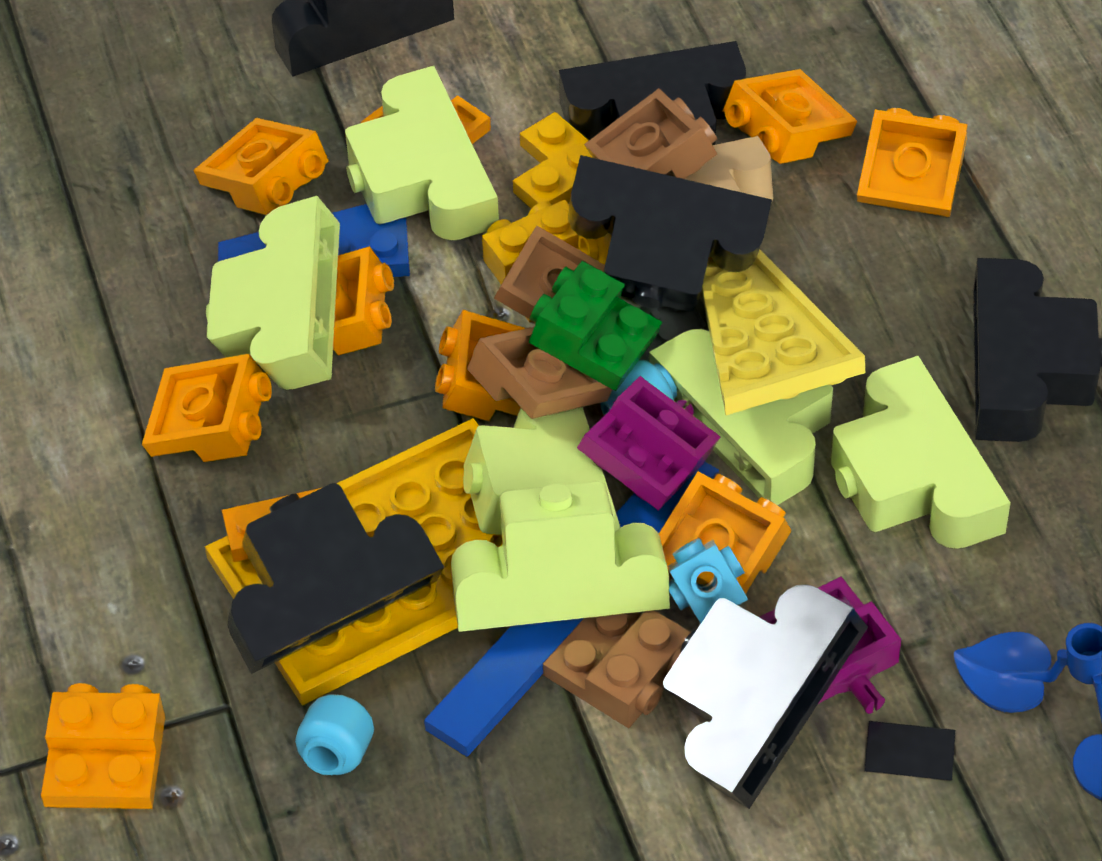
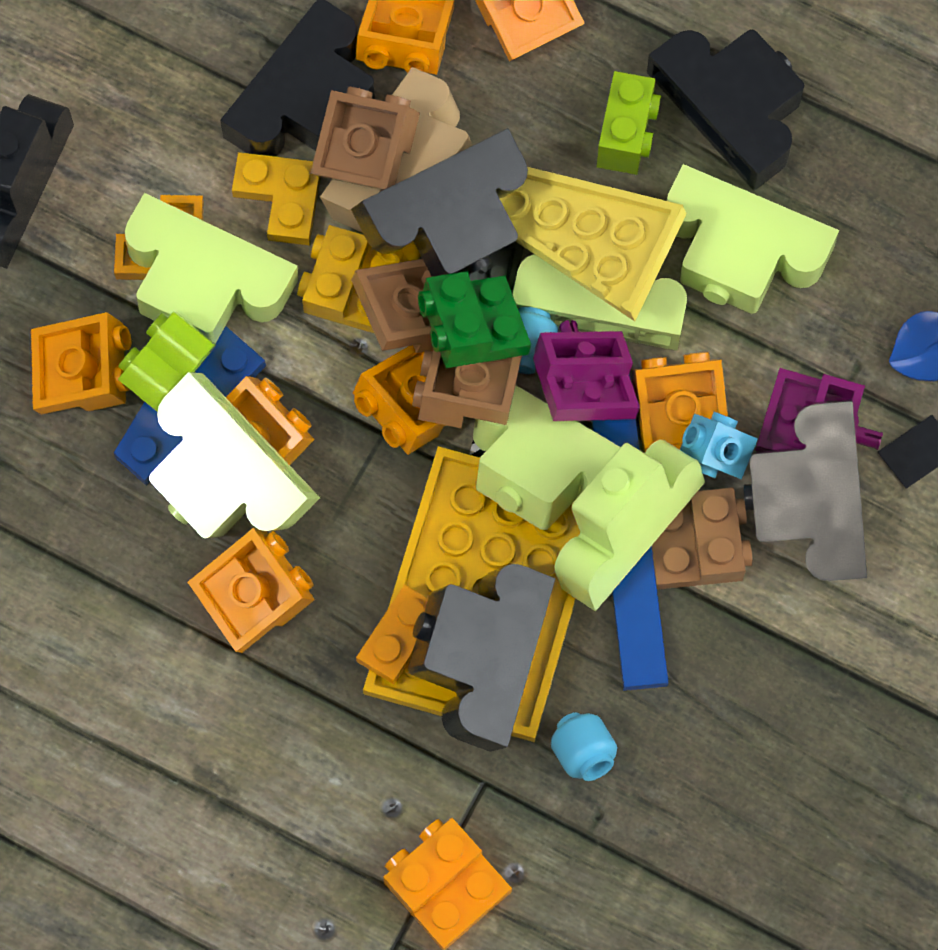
camera: 45 degrees left, 20 degrees up
none -> lime brick [118,311,216,412]
none -> lime brick [597,71,661,175]

